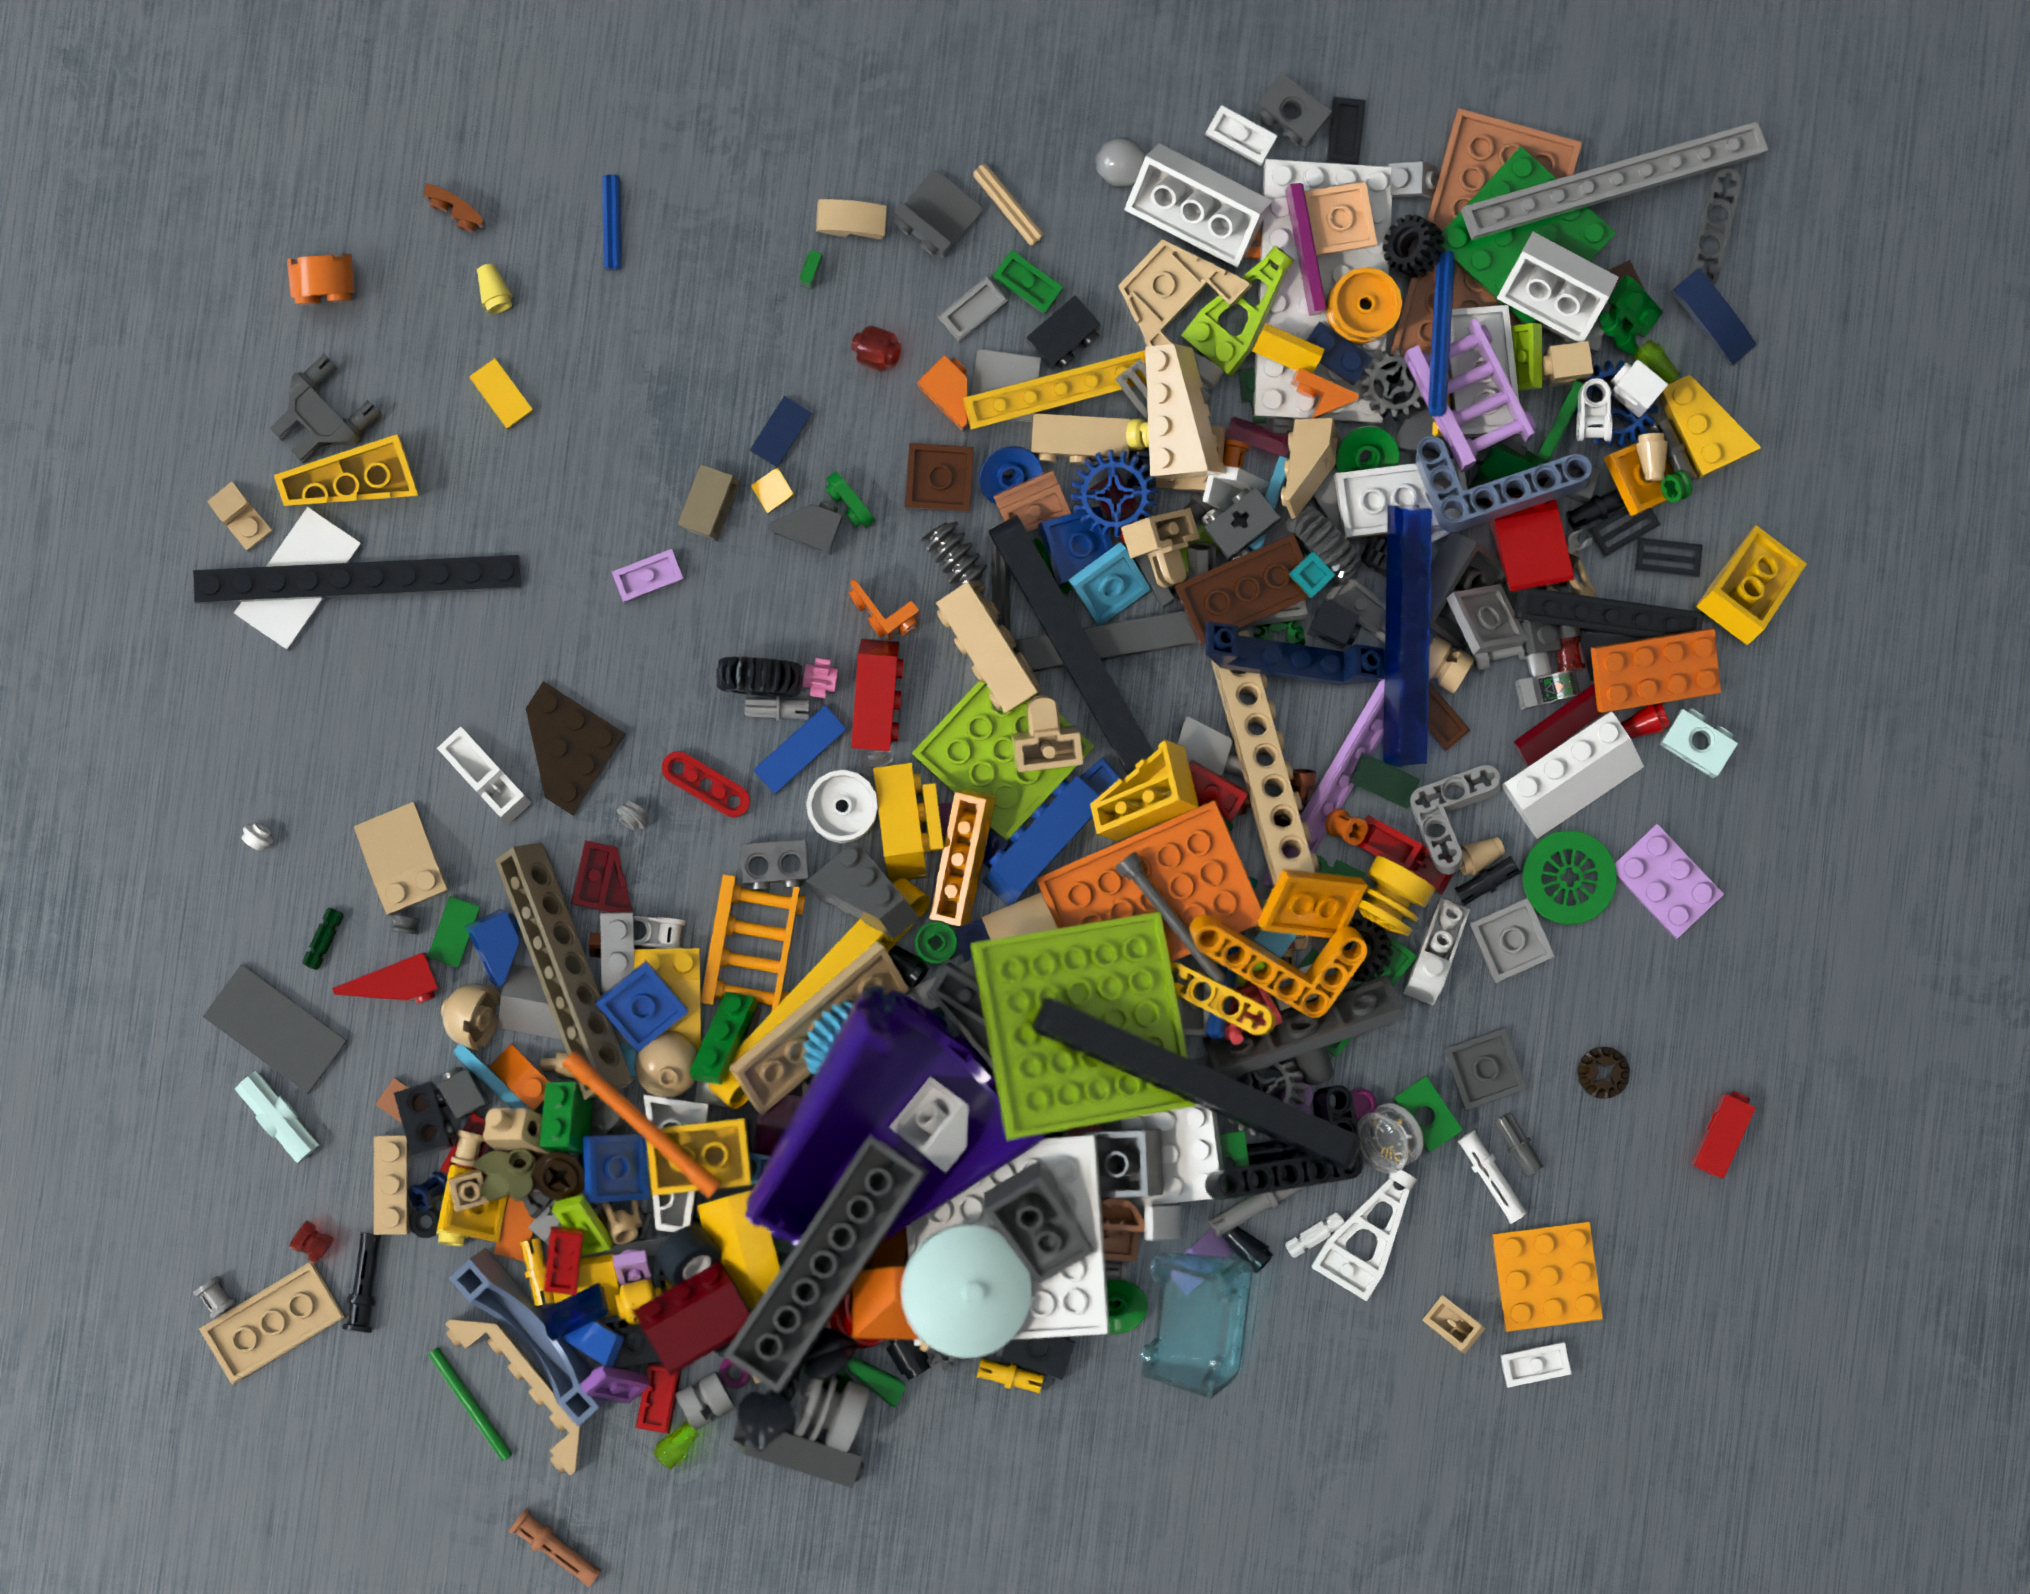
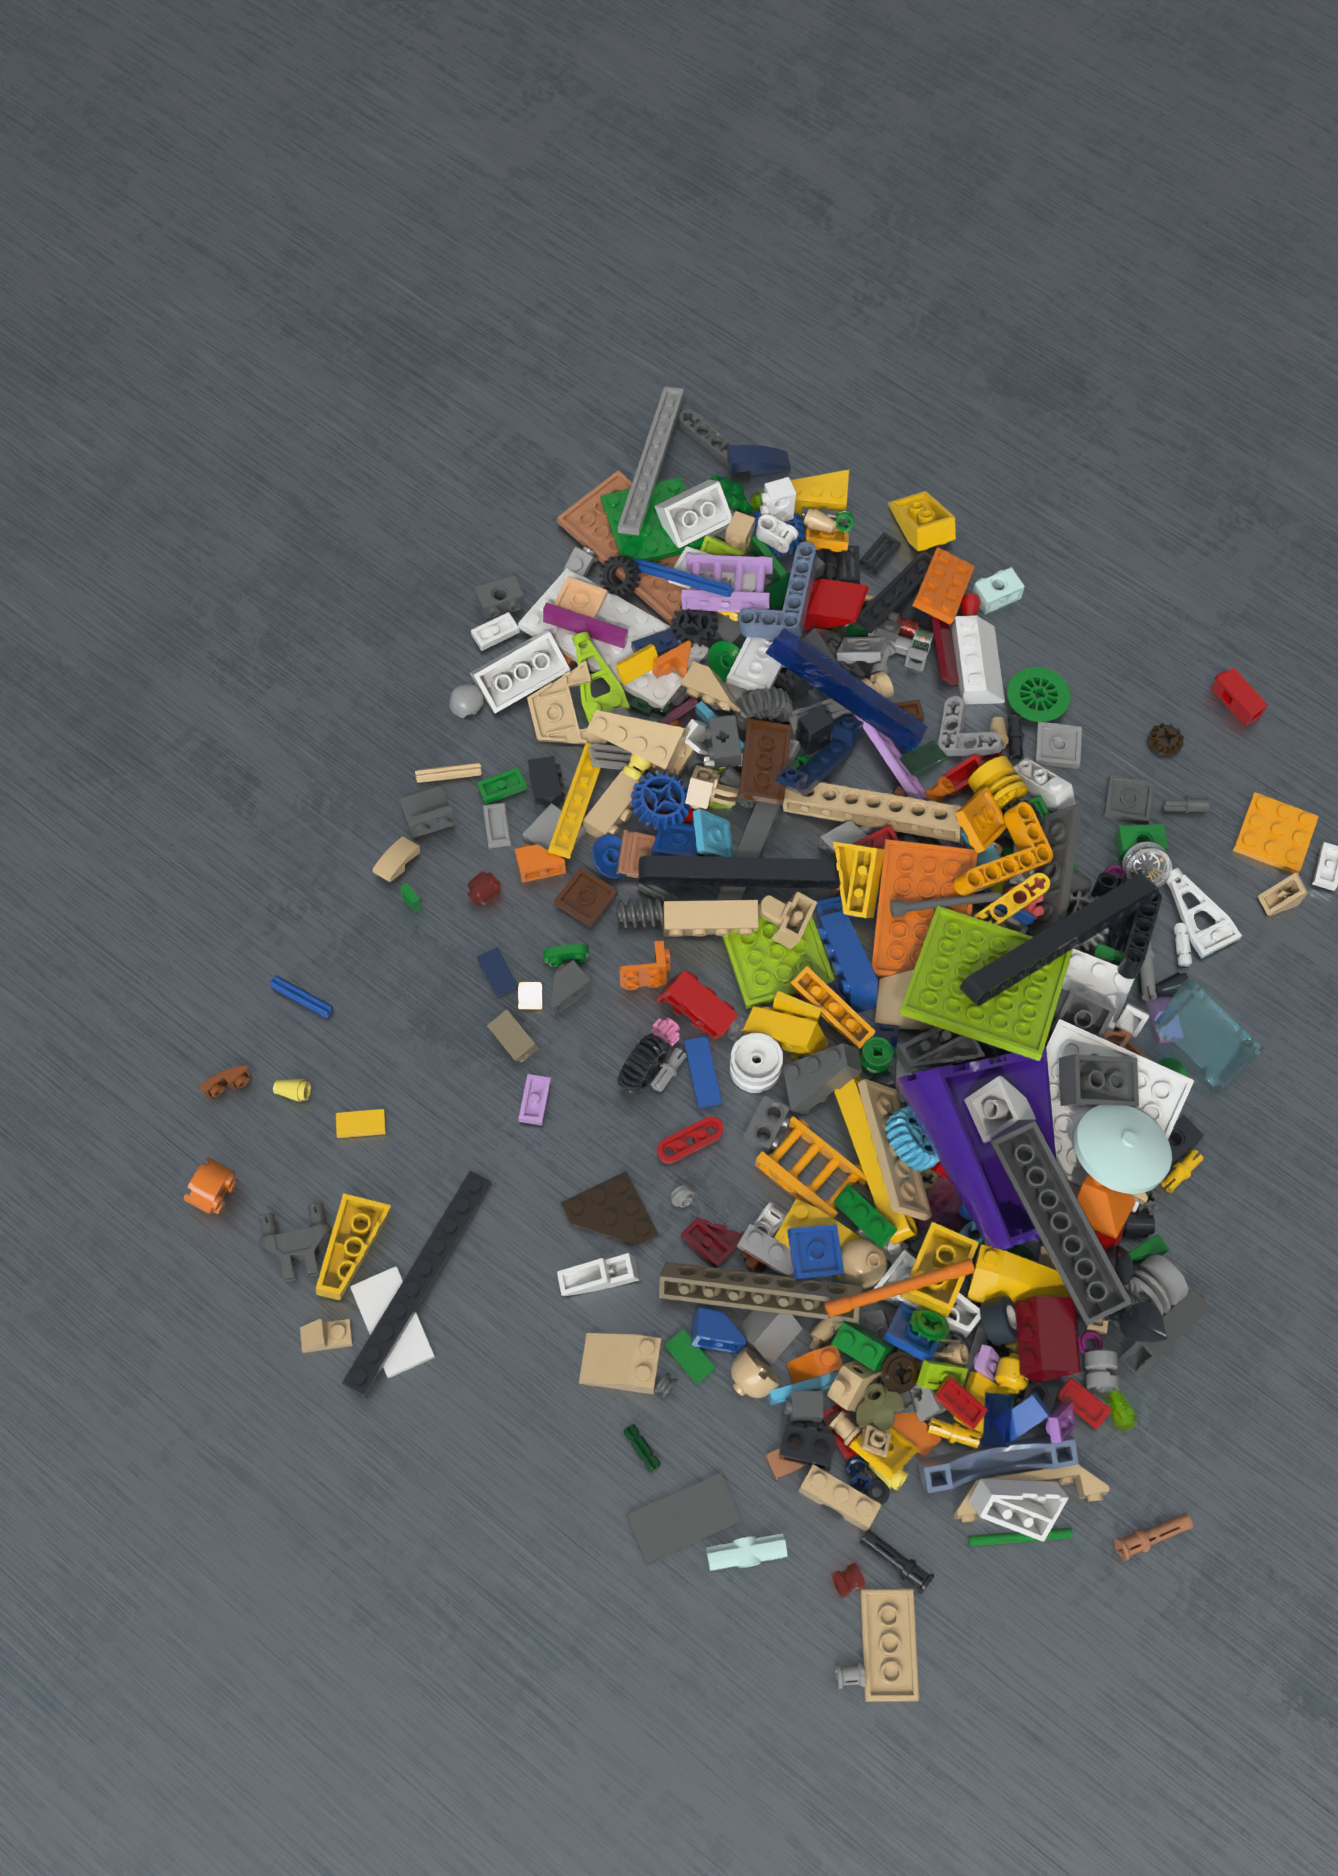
camera: 55 degrees left, 20 degrees down
white plate [241,822,273,851] -> none
red slope [332,952,441,1005] -> none
dark grey plate [1132,555,1176,609] -> none
teal plate [1288,551,1335,598] -> none
light orange wheel [1325,267,1402,345] -> none
black tile [1326,97,1366,165] -> none
white pin [1457,1130,1528,1224] -> none
lavender plate [1615,824,1724,939] -> none
none -> green gear [909,1308,950,1343]
none -> white wedge [968,1479,1069,1542]

